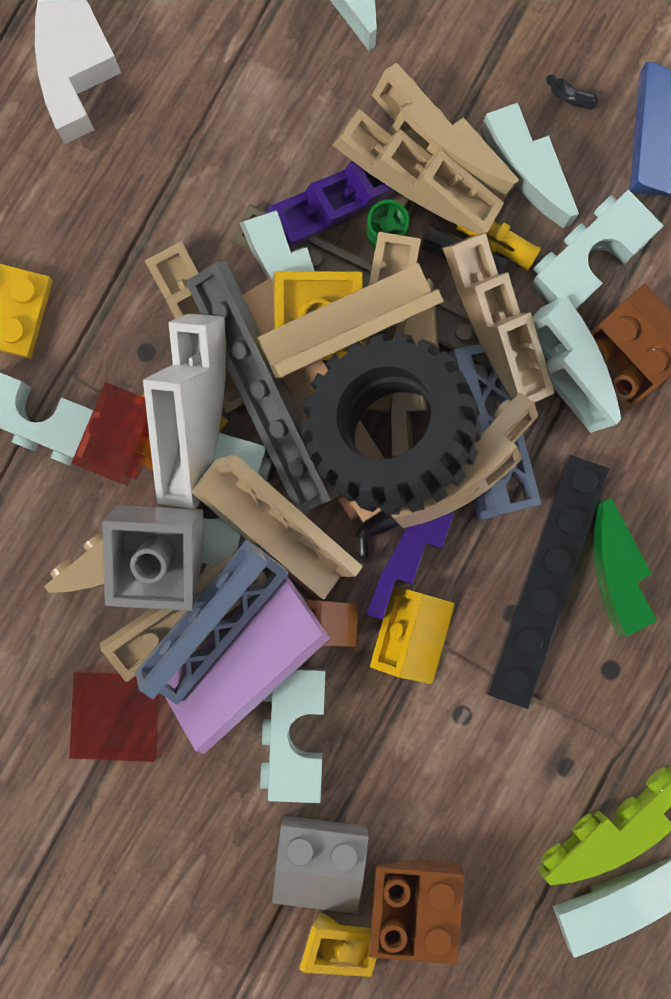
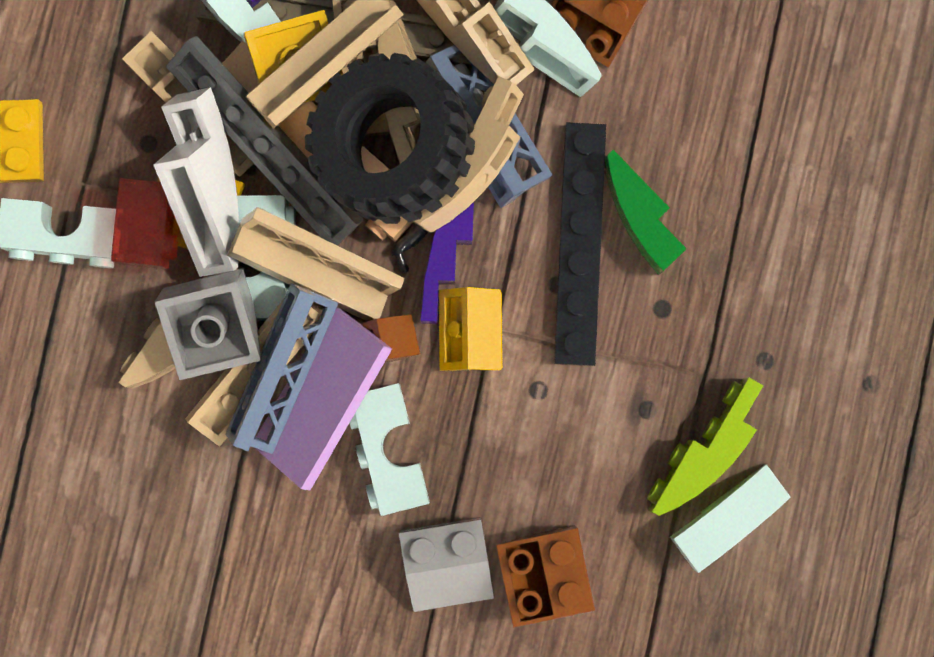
camera: 15 degrees left, 0 degrees up
clear red tile [69,671,160,762] -> none
yellow slope [299,913,377,977] -> none

